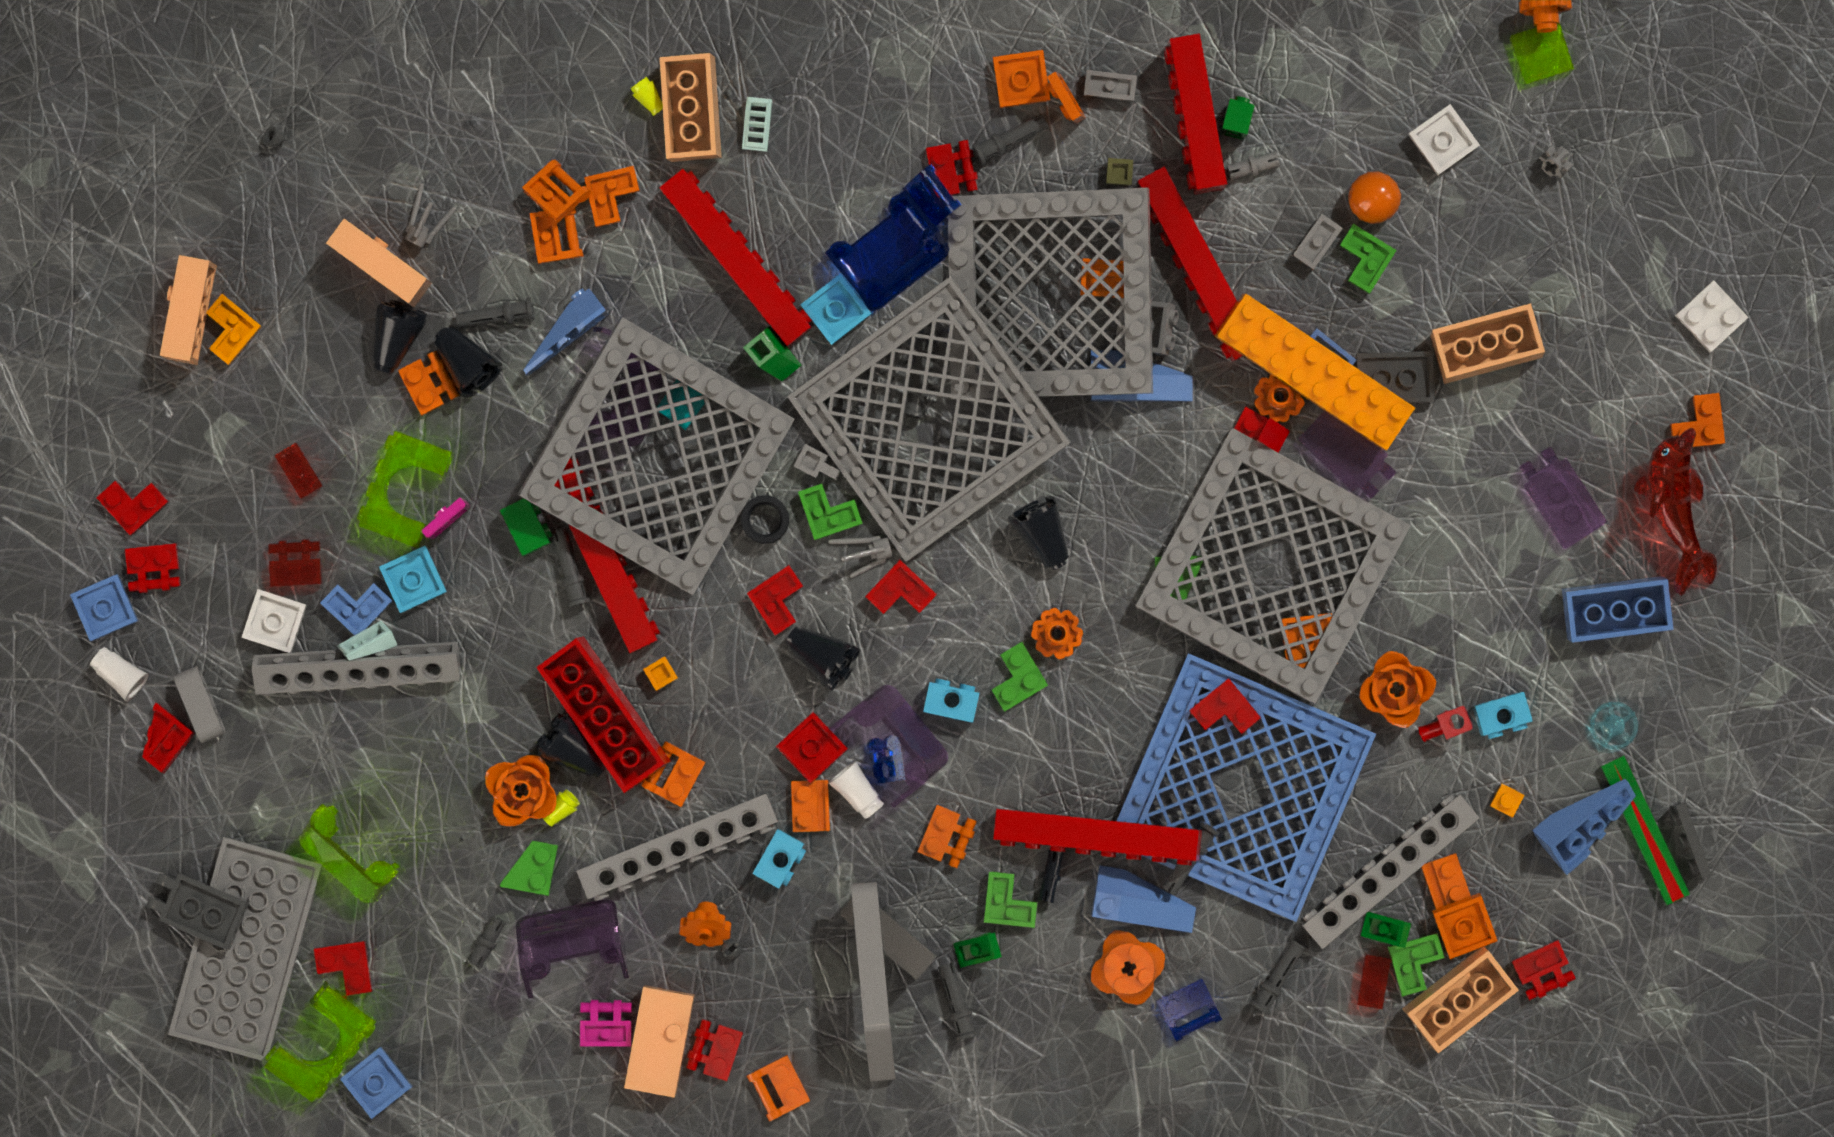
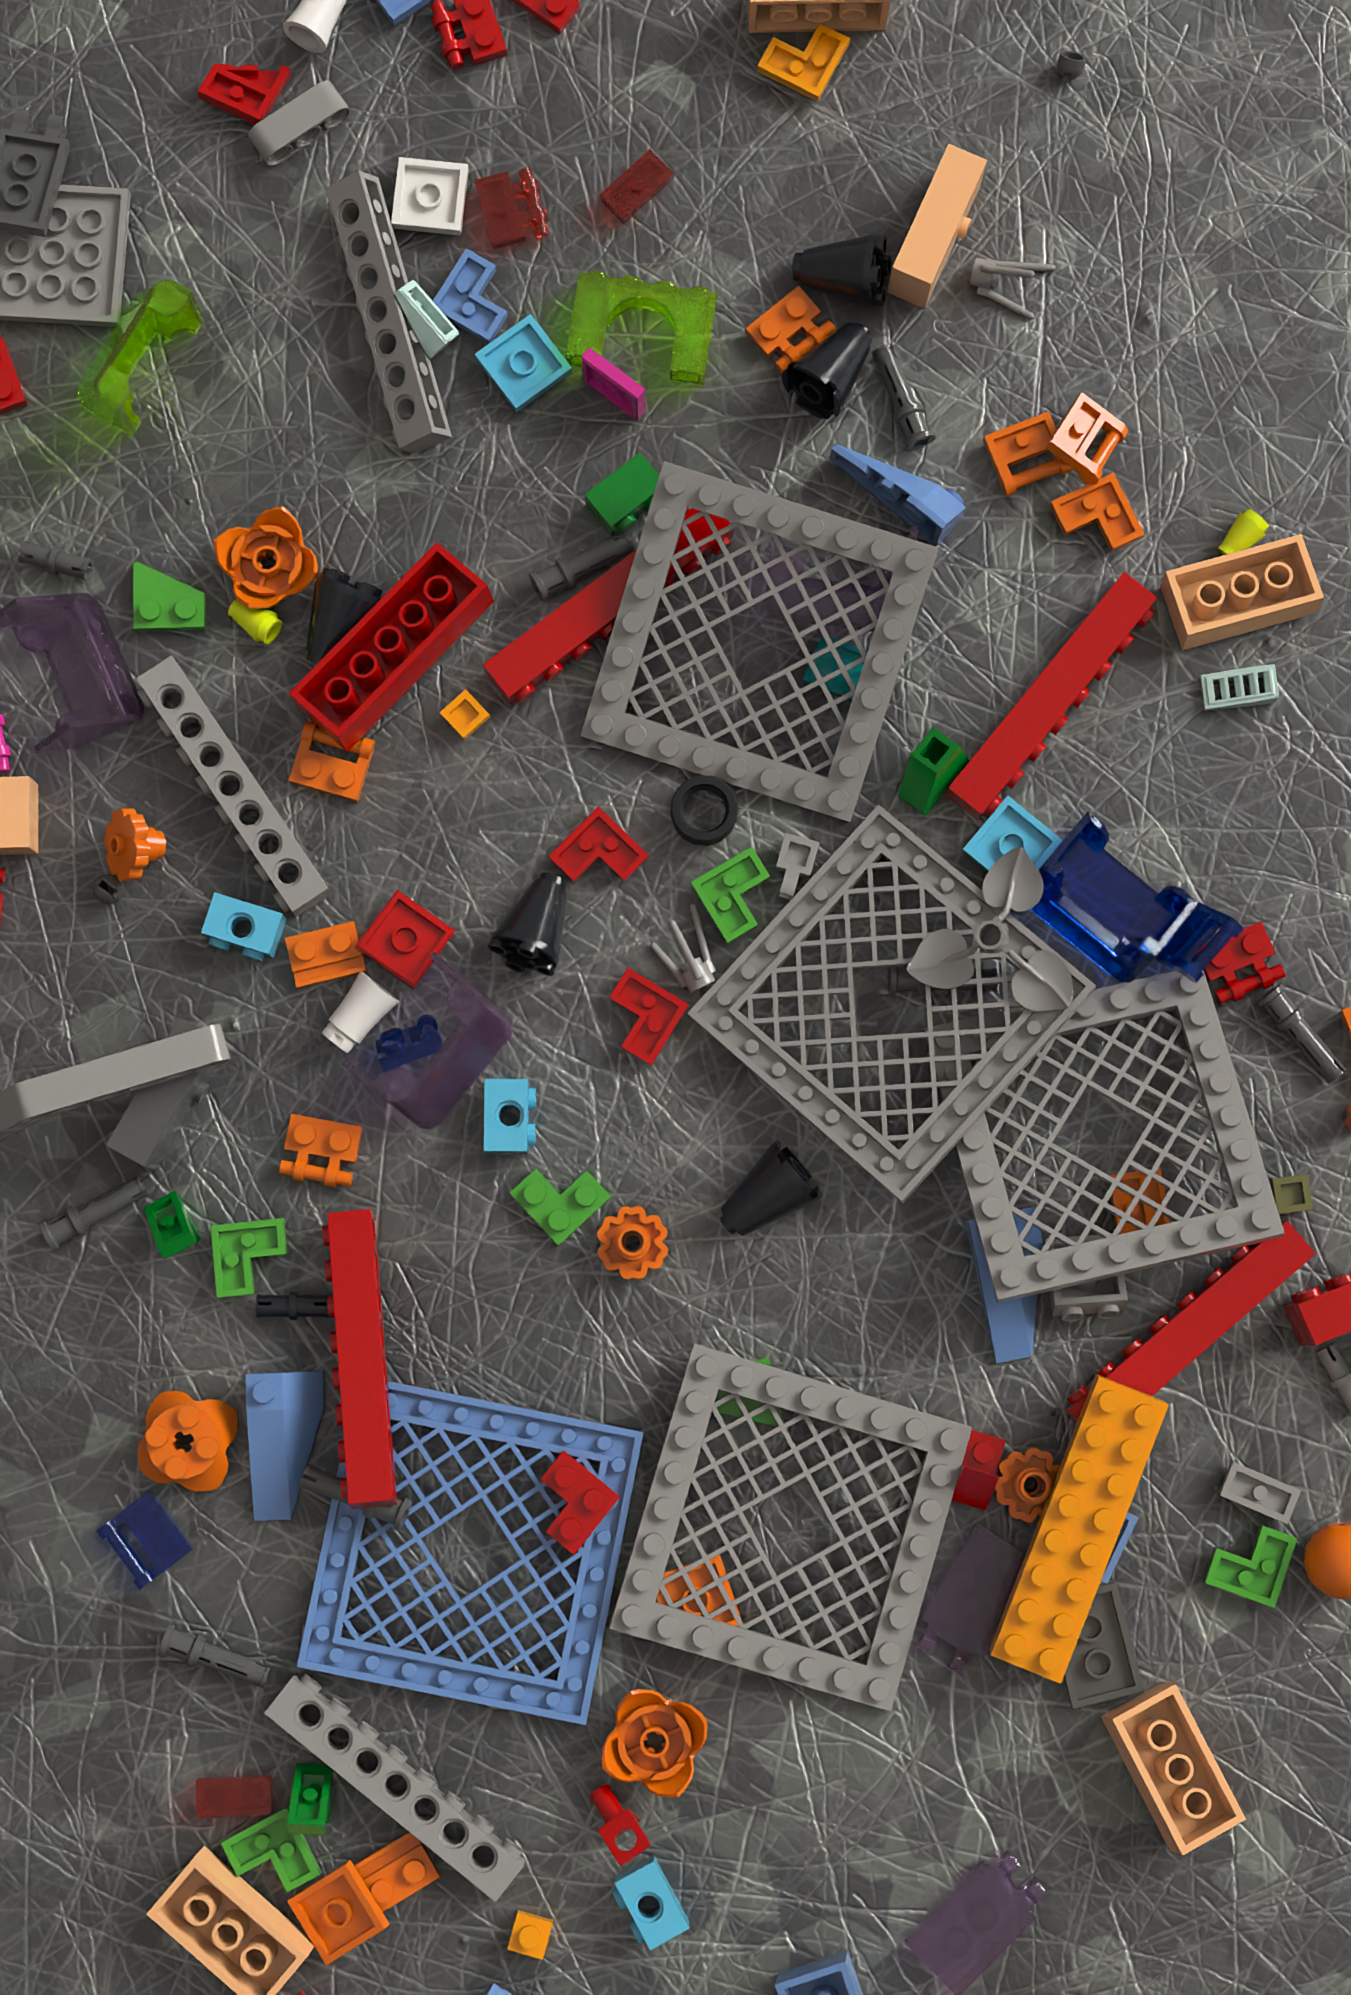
camera: 75 degrees right, 5 degrees down
none -> light grey plant [906,847,1074,1012]

